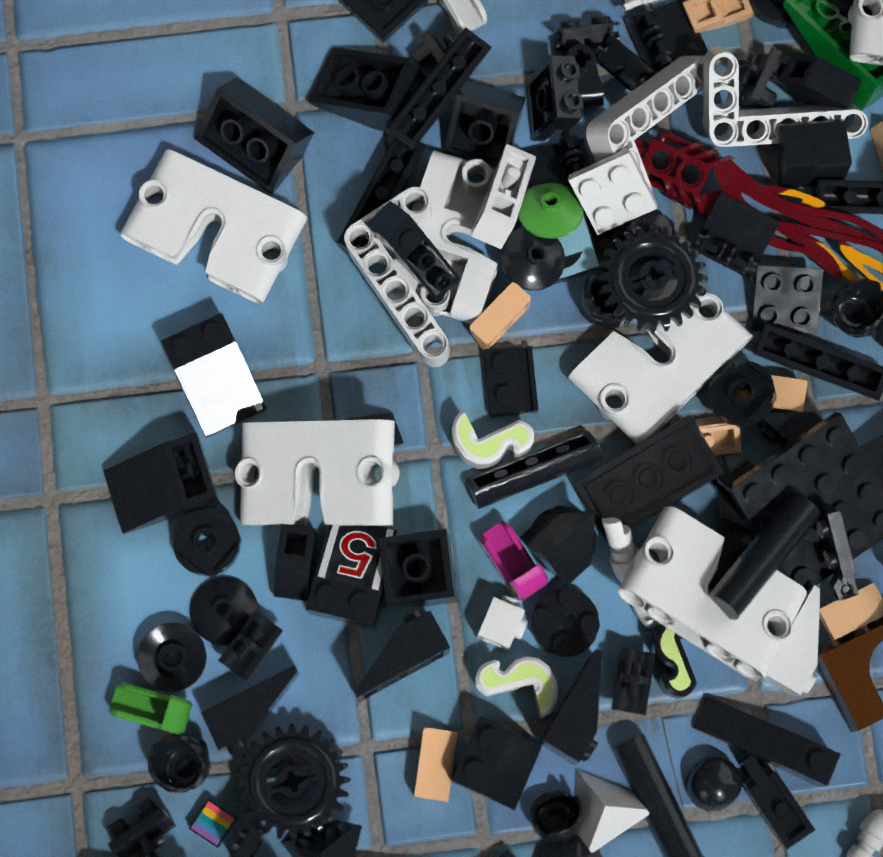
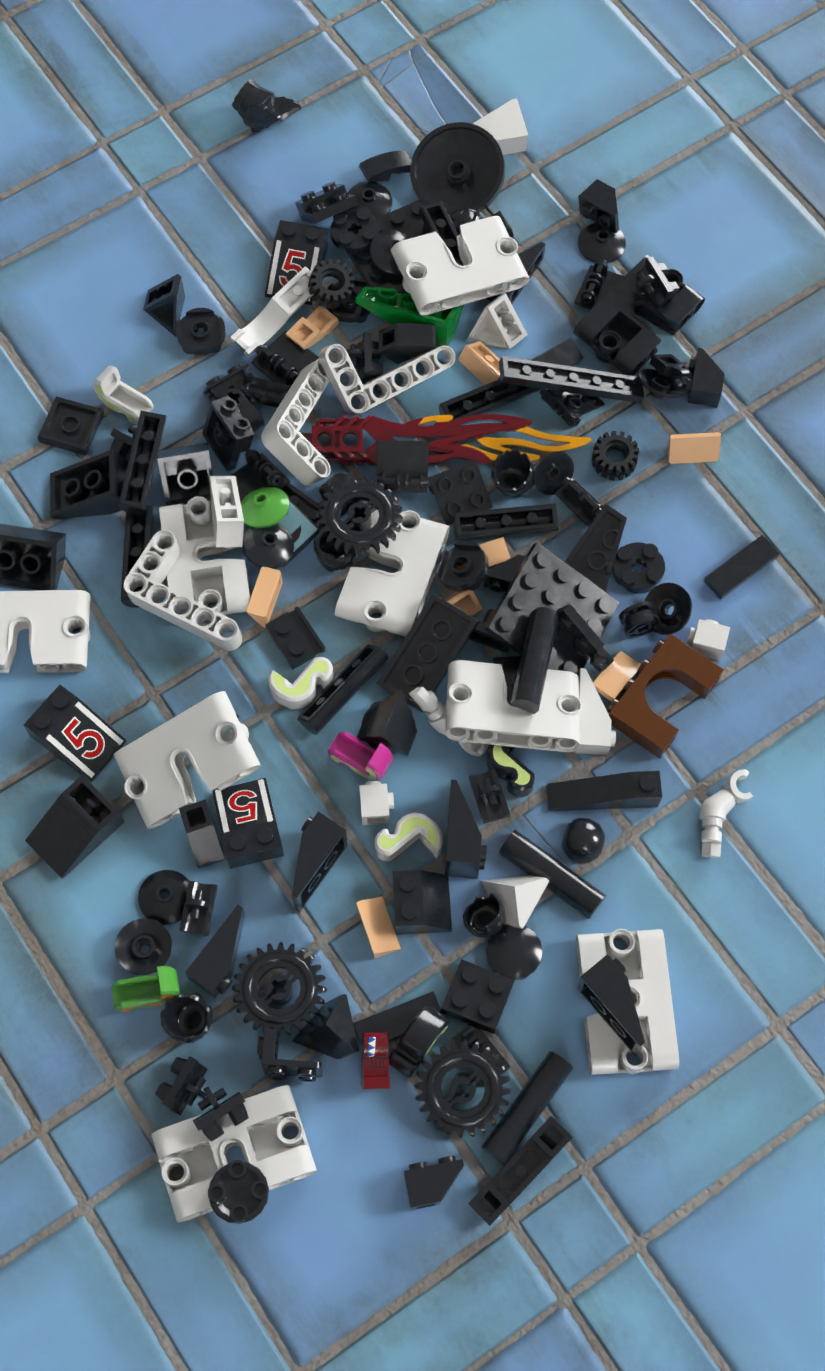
camera: 25 degrees left, 10 degrees down
black plate [173,508,242,577] -> none
tile [189,799,238,848] -> none
black slope [366,201,461,301] -> none
black slope [378,529,458,607] -> none
black plate [531,588,600,657] -> none
white plate [568,148,657,235] -> none
black hinge [738,754,815,850] -> none
black slope [778,119,852,188] -> none

